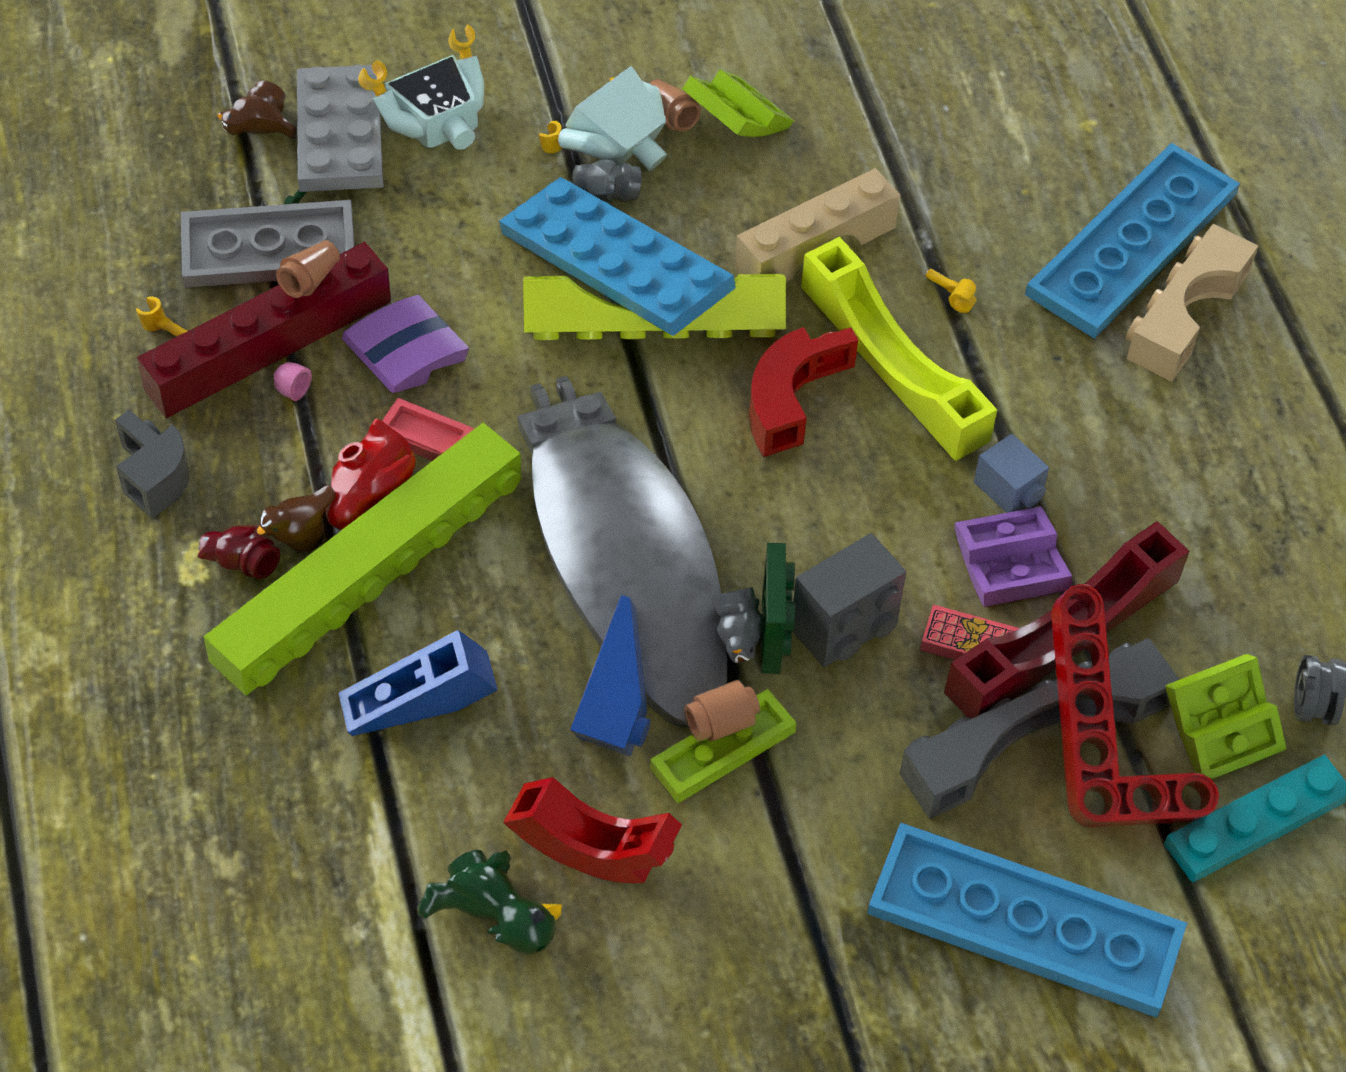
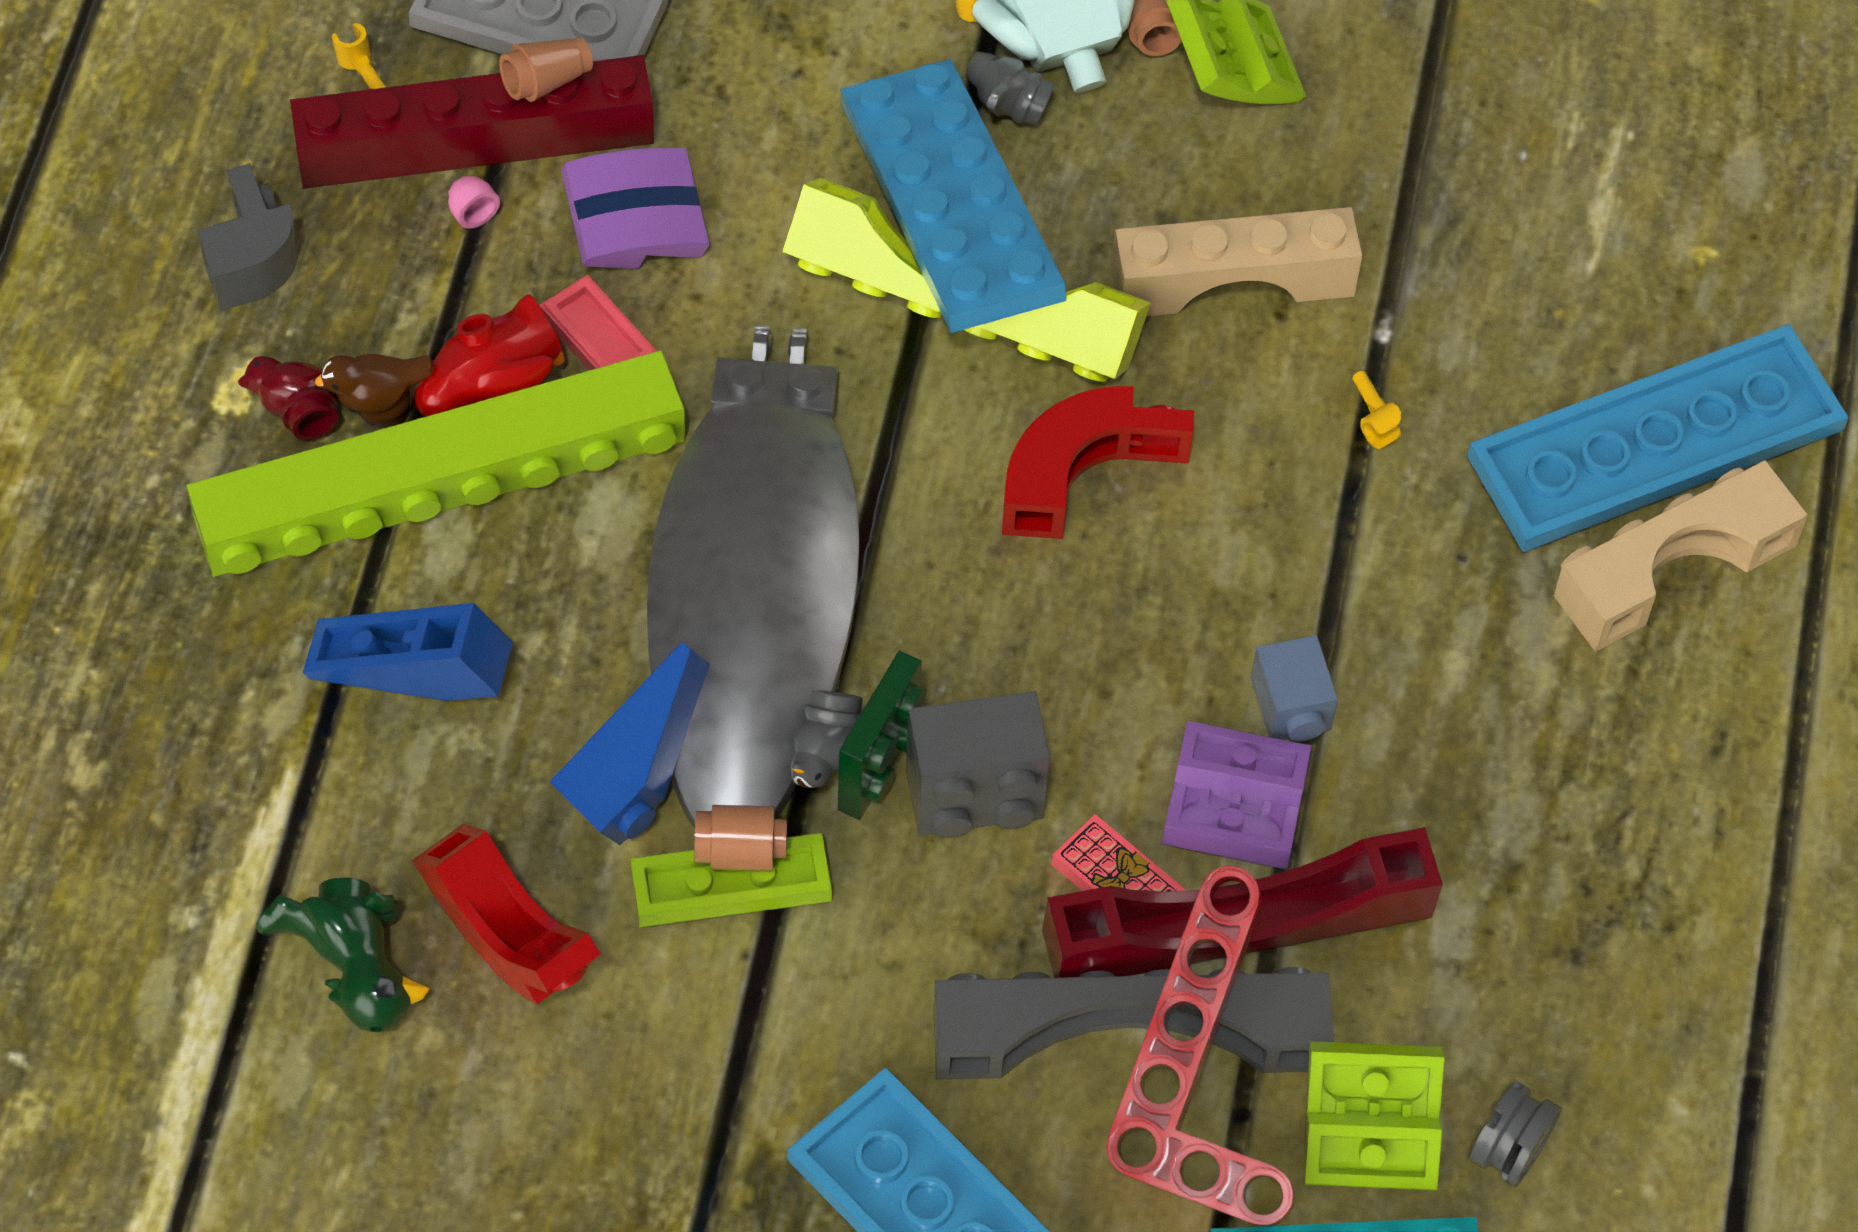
camera: 25 degrees right, 5 degrees up
neon yellow arch [801,237,997,461] -> none

